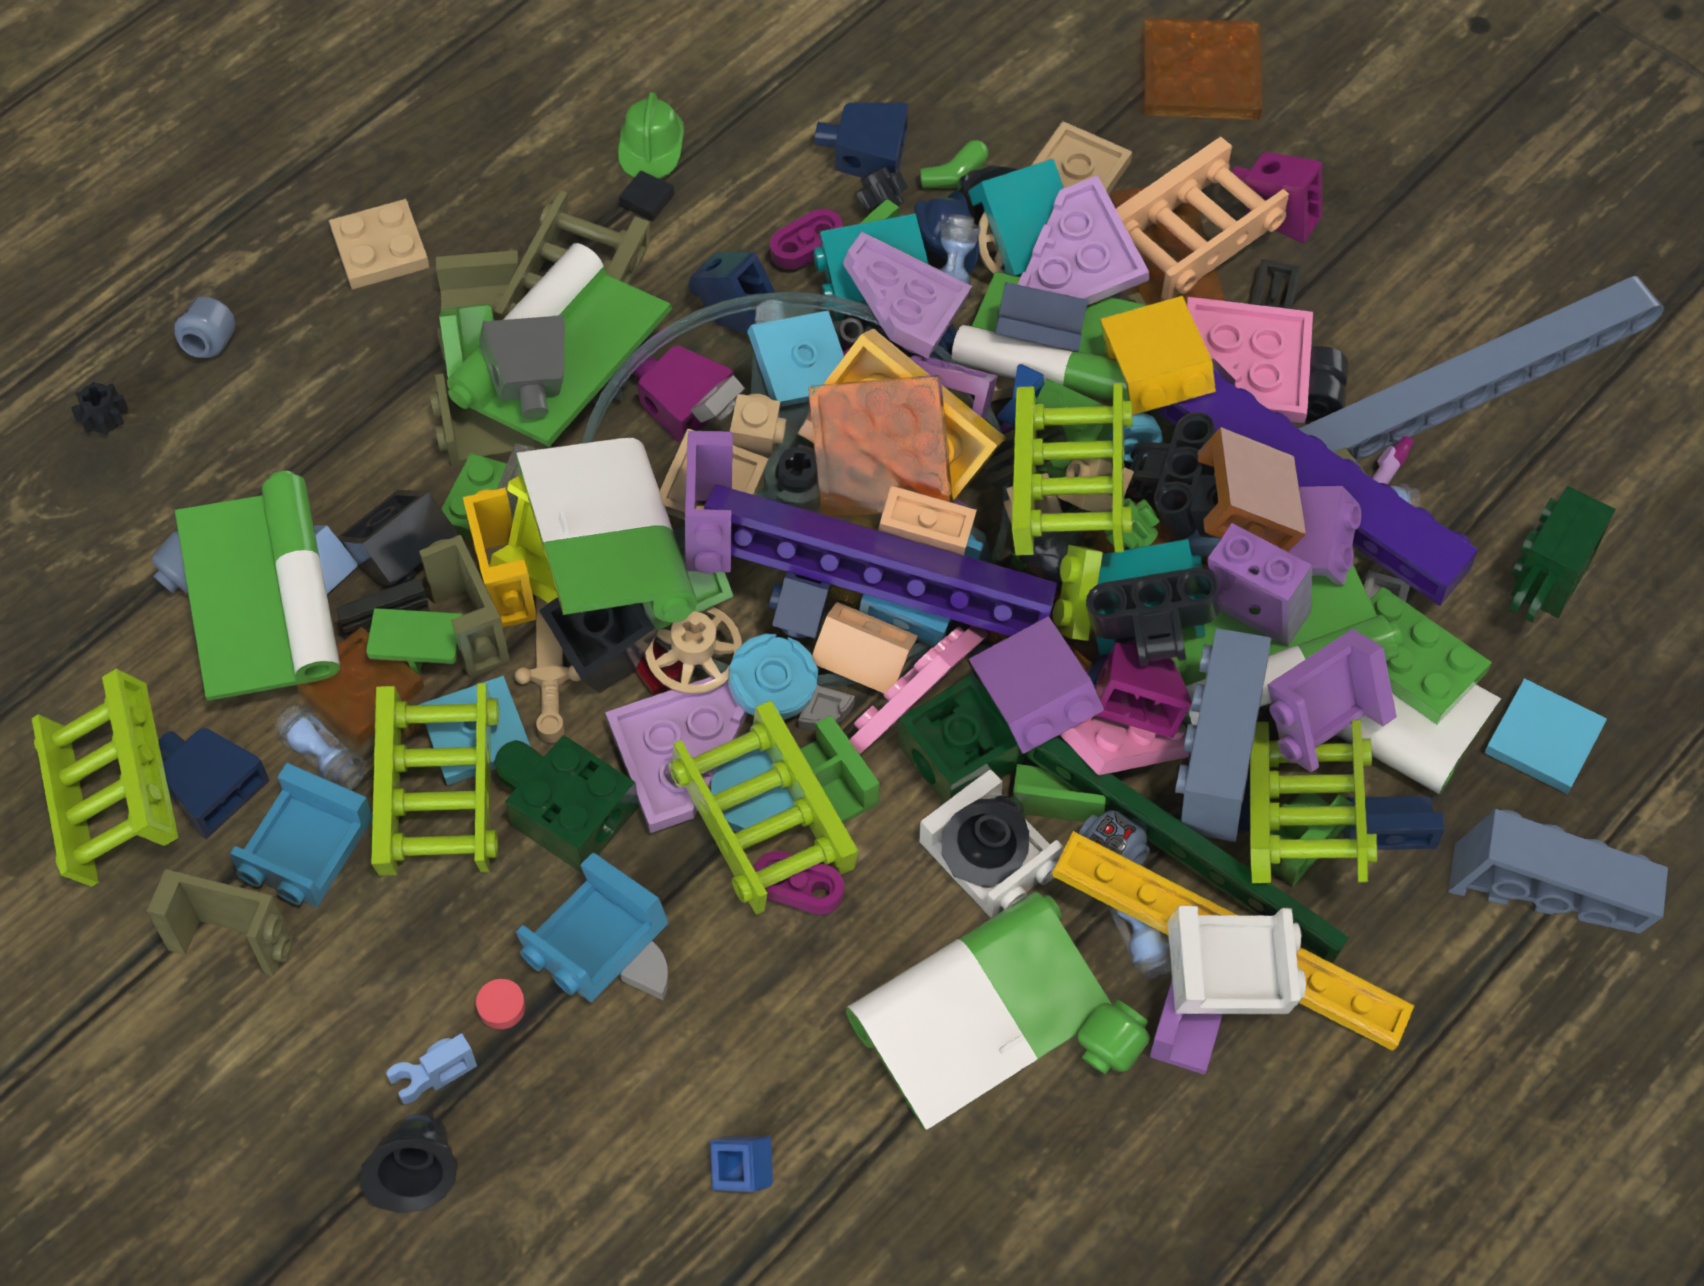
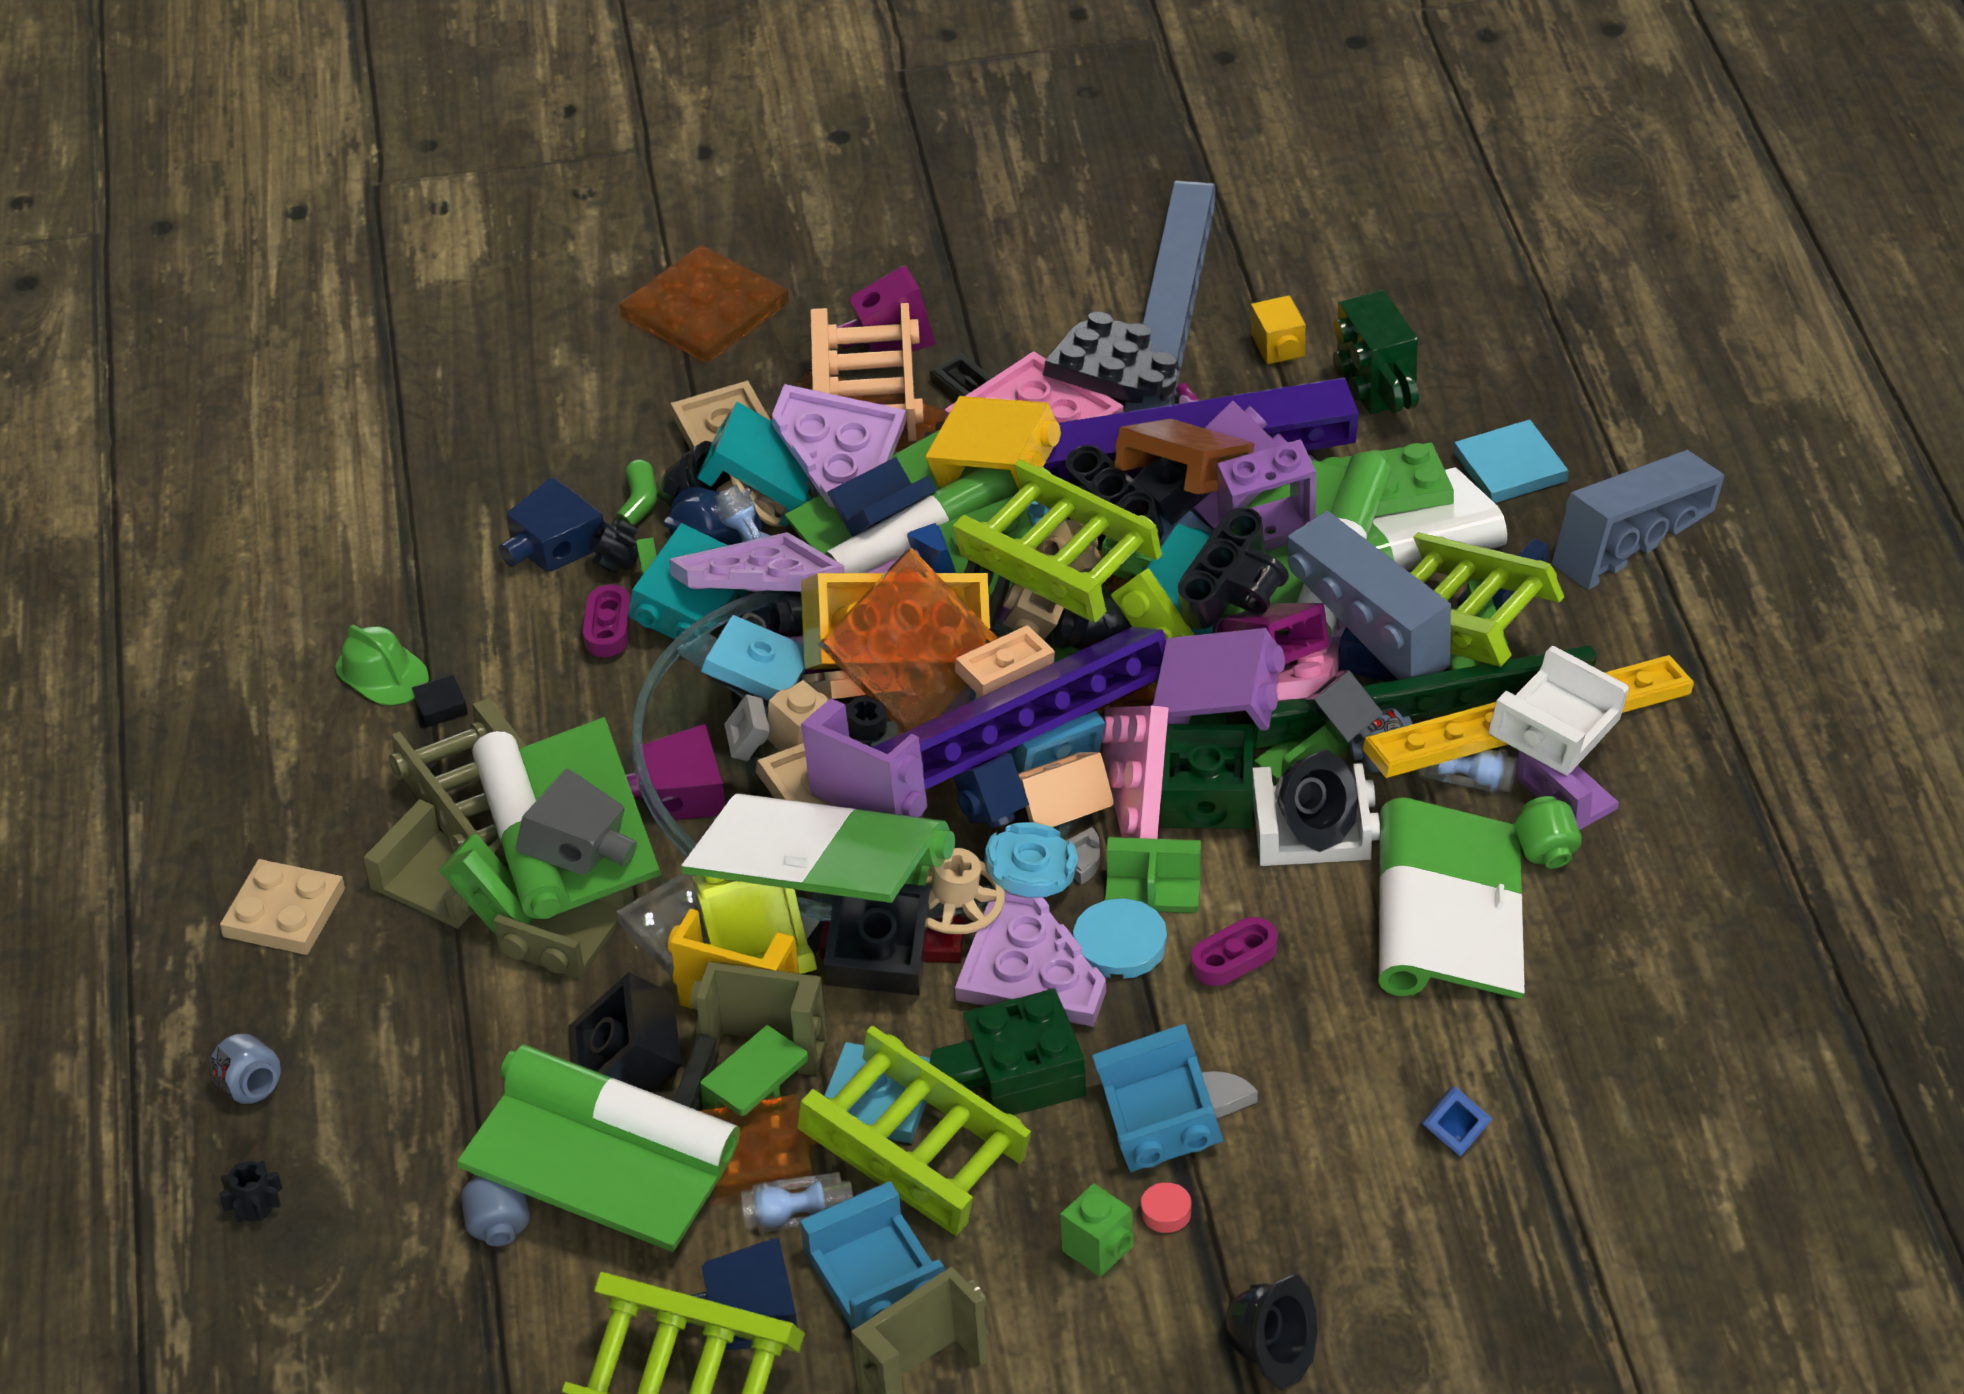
camera: 50 degrees left, 15 degrees down
light blue plate [386,1033,477,1104] -> none
bright green plate [441,453,511,539] -> none
tan sword [514,596,581,743] -> none
lime fence [668,700,858,915] -> none
dark blue torso [689,252,786,336] -> none
medium lavender panel [1267,629,1397,772] -> none
none -> black plate [1043,312,1178,403]
none -> bright green brick [1060,1183,1134,1277]
none -> yellow brick [1251,295,1306,365]
none -> black brick [1305,670,1383,744]

